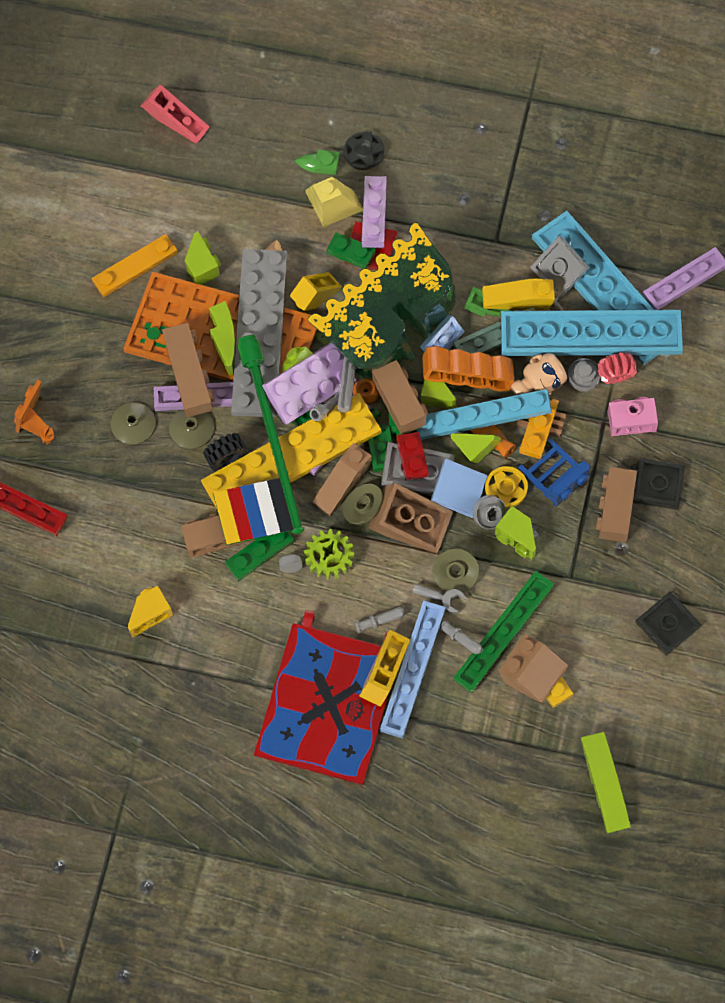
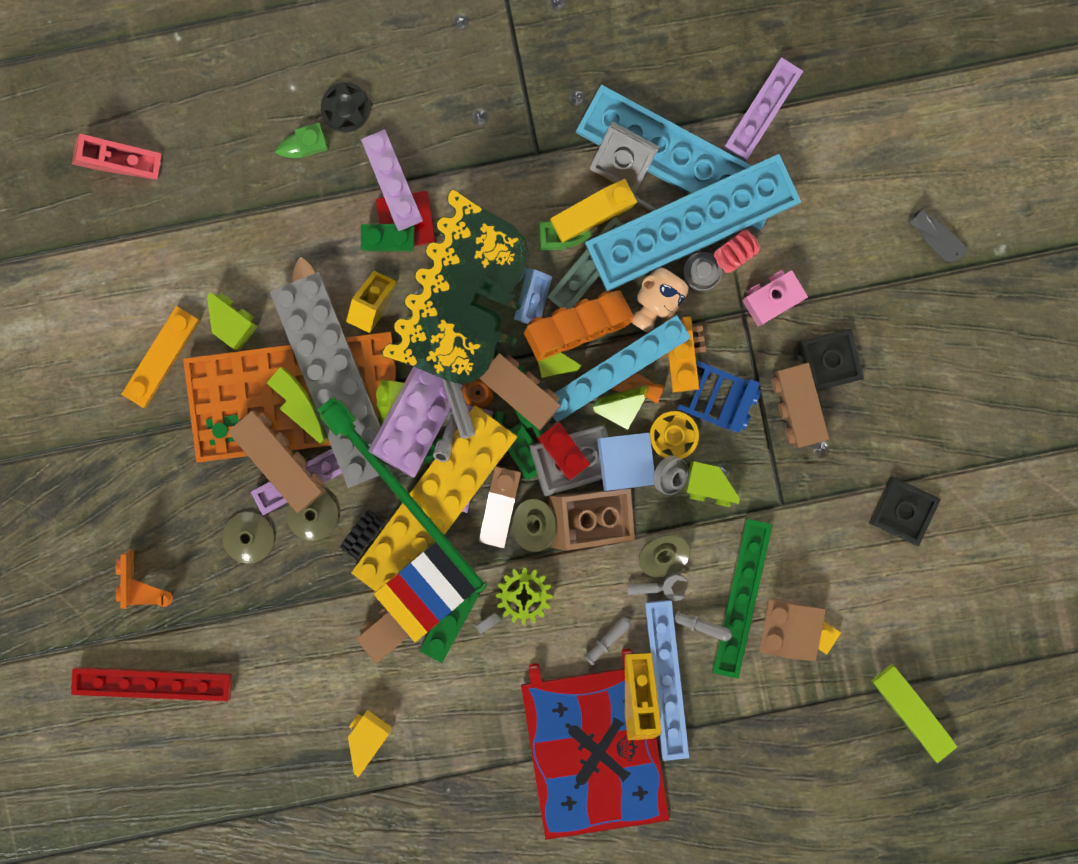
camera: 25 degrees left, 20 degrees up
light yellow slope [305,177,363,227] -> none

